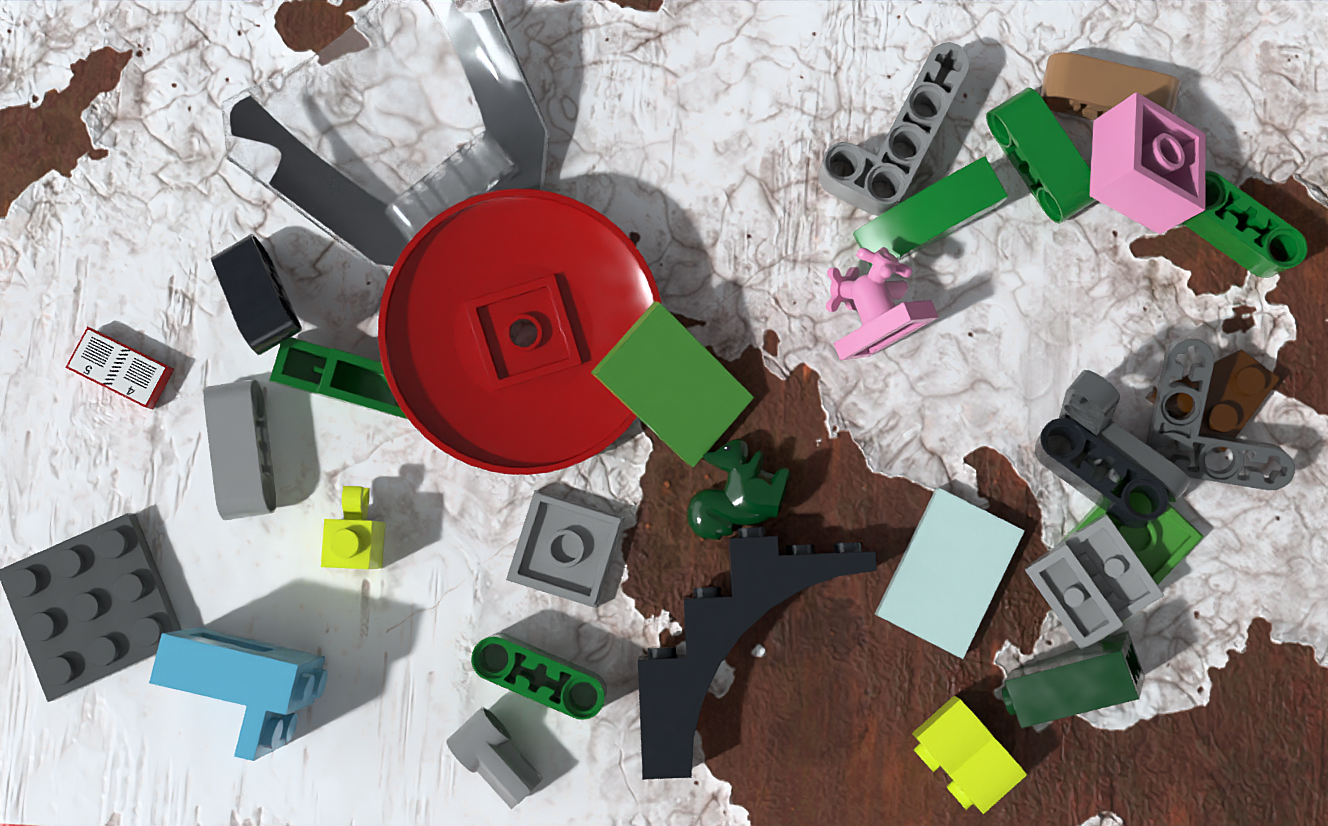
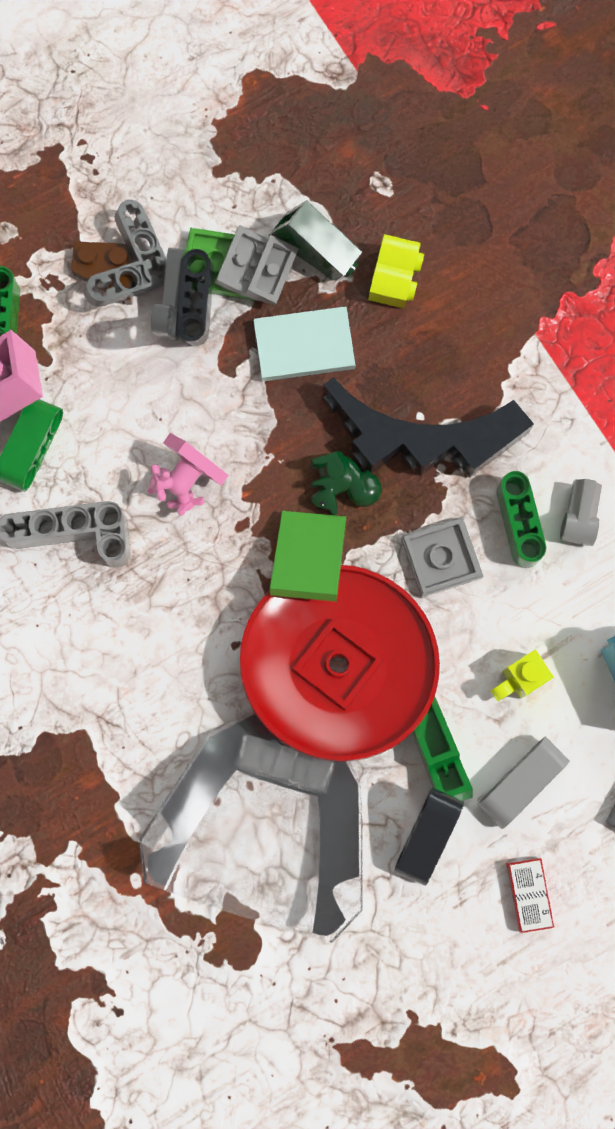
camera: 130 degrees left, 5 degrees down
green slope [853,156,1008,267] -> none

